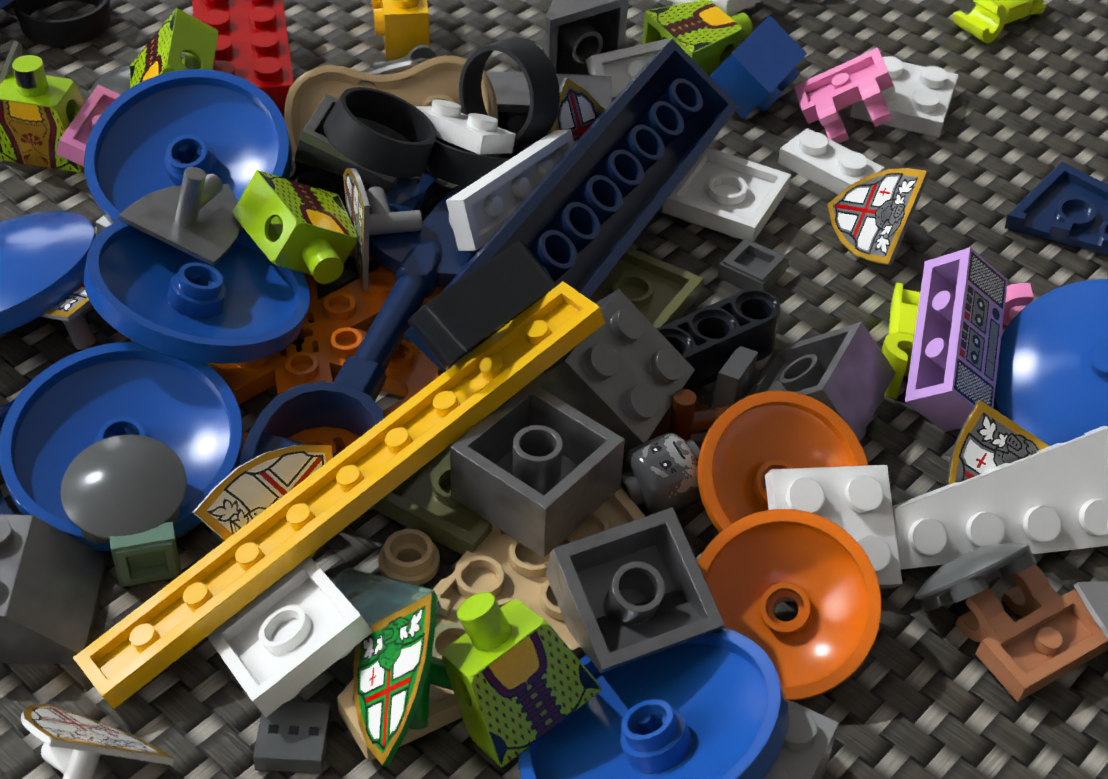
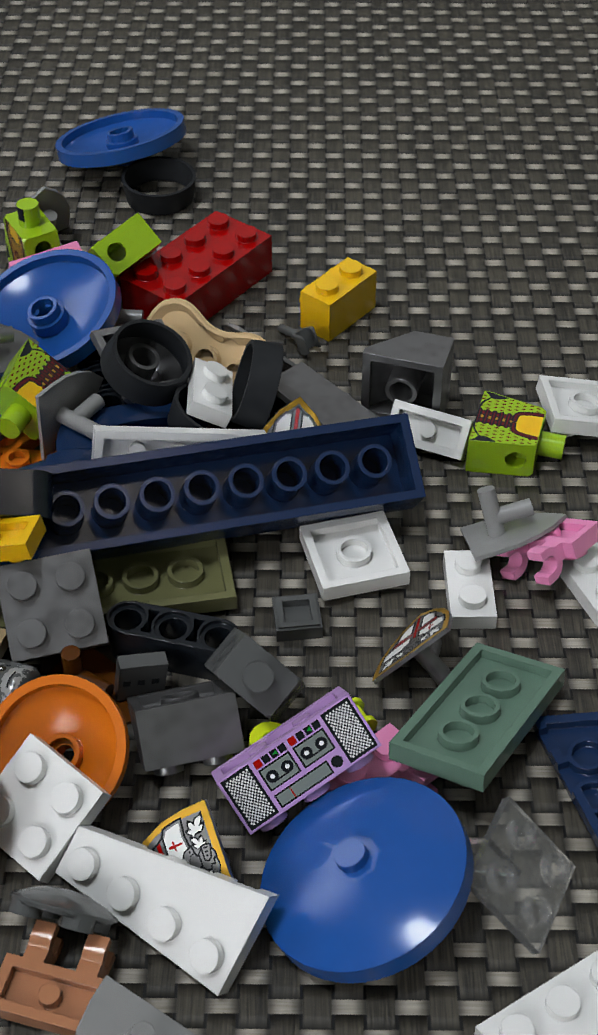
camera: 50 degrees right, 0 degrees up
blue brick [710,15,807,119] -> none
none -> dark grey torso [204,627,306,722]
none -> sand green plate [389,642,565,792]
none -> light grey shield [460,485,567,561]

